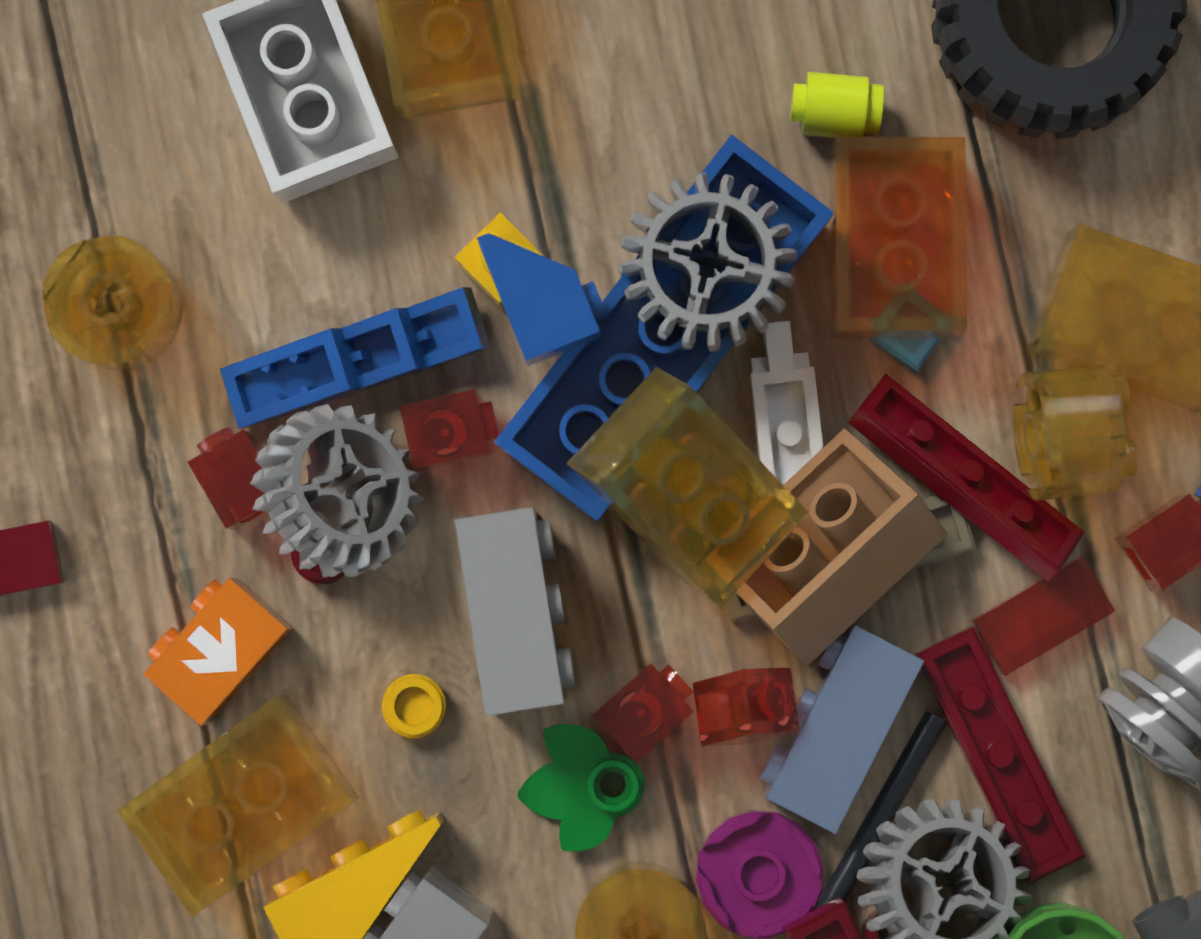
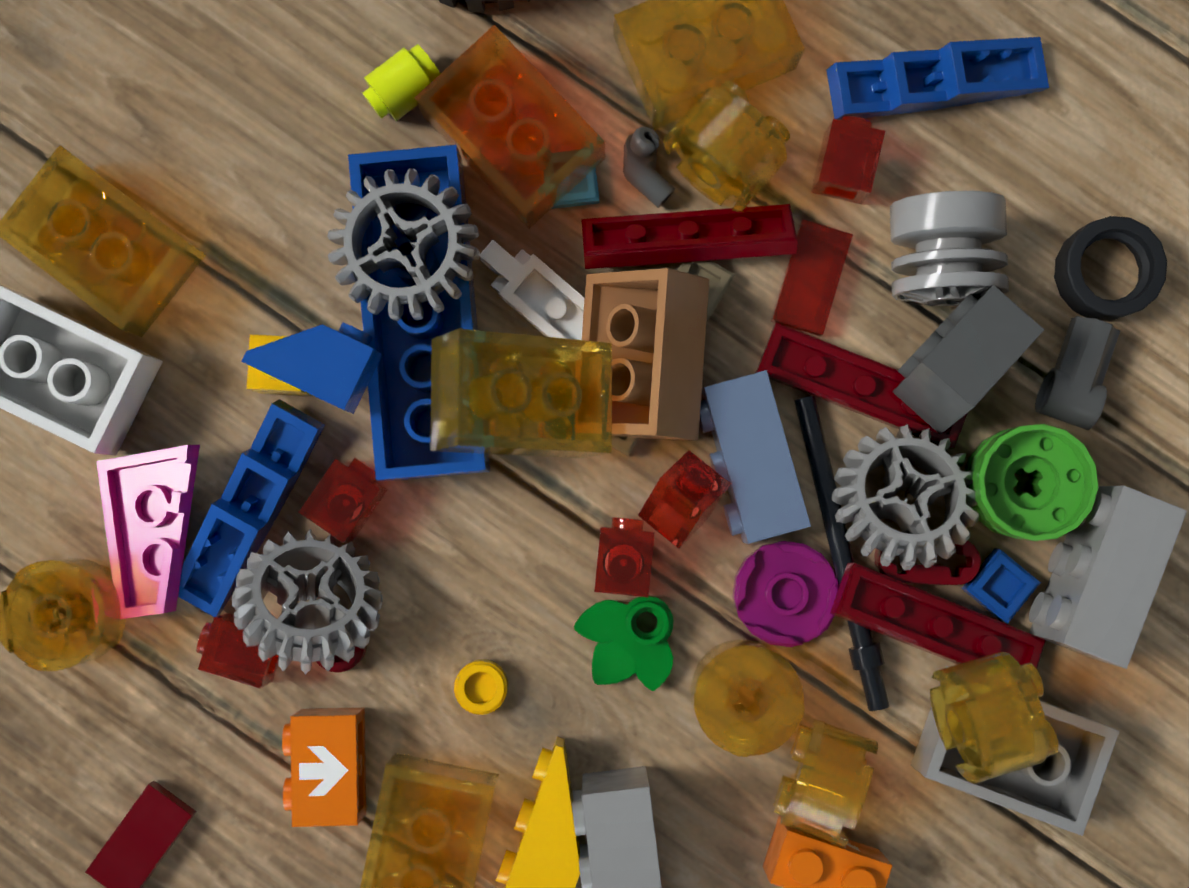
camera: 45 degrees left, 0 degrees up
light grey brick [455,507,576,716] -> none
none -> wing [96,445,200,620]
none -> dark grey arm [623,127,675,208]
none -> dark grey brick [893,285,1044,434]

